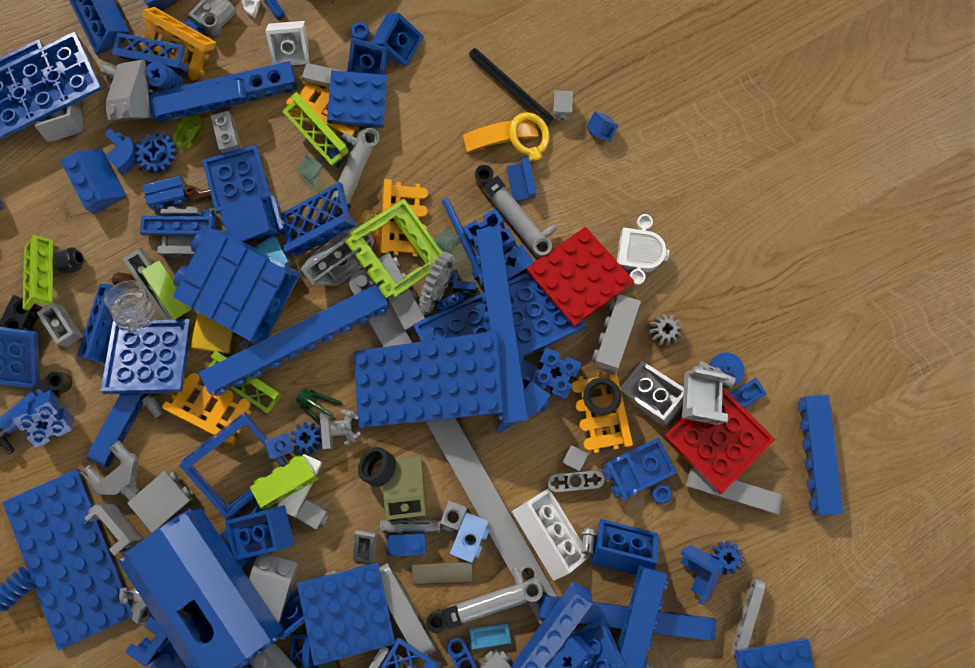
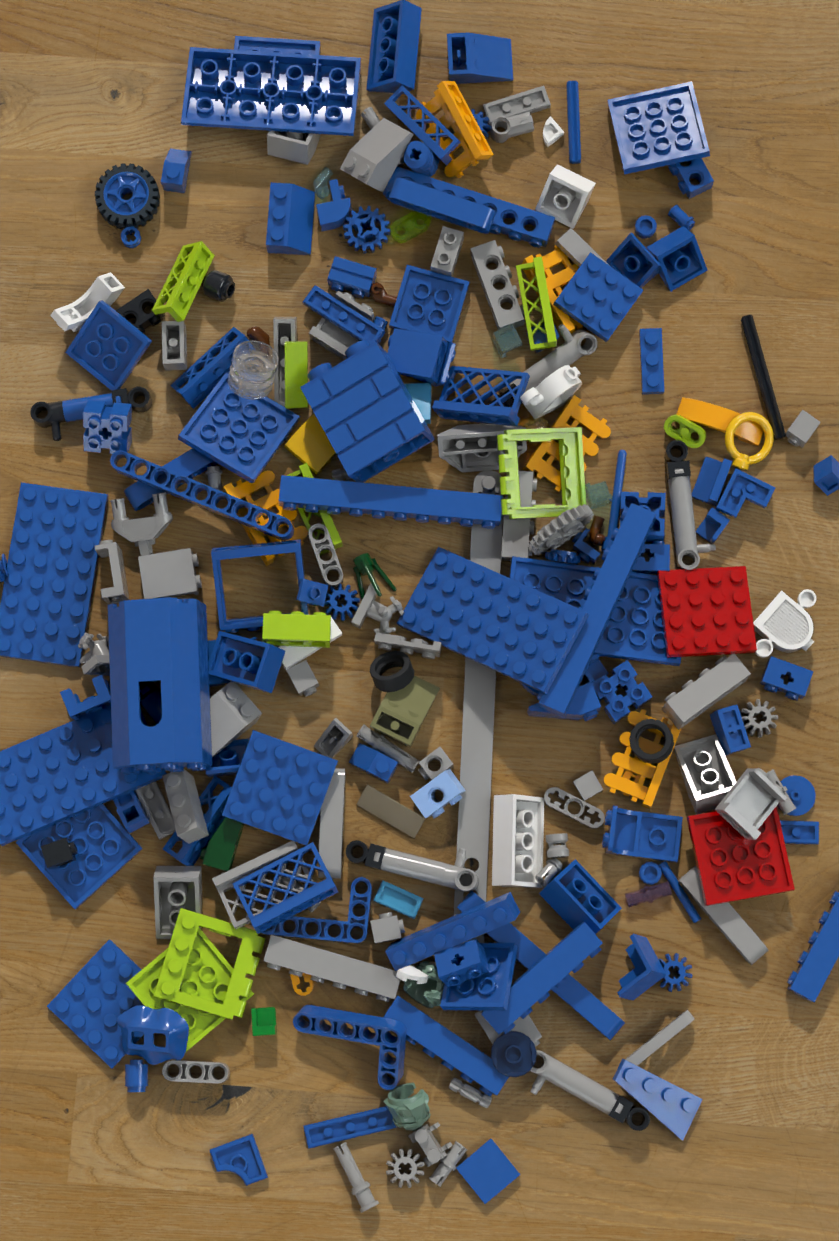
camera: 40 degrees right, 0 degrees up
none -> blue beam [110,450,294,541]
none -> light grey beam [309,524,343,587]
none -> clear light blue arm [313,167,333,199]
none -> light grey wing [374,632,442,660]
none -> light grey brick [470,240,525,334]
none -> white piece [520,365,582,420]
none -> light grey wheel [545,833,570,858]
none -> reddish brown arm [589,516,605,546]
none -> clear purple pin [625,881,672,908]
none -> blue plate [639,328,664,394]
none -> blue bar [659,861,701,923]
none -> lime plate [664,414,706,448]
none -> blue pin [668,205,695,231]
none -> blue panel [696,507,730,544]
none -> blue hinge [710,704,751,756]
none -> blue panel [716,469,776,518]
none -> blue brick [760,656,814,701]

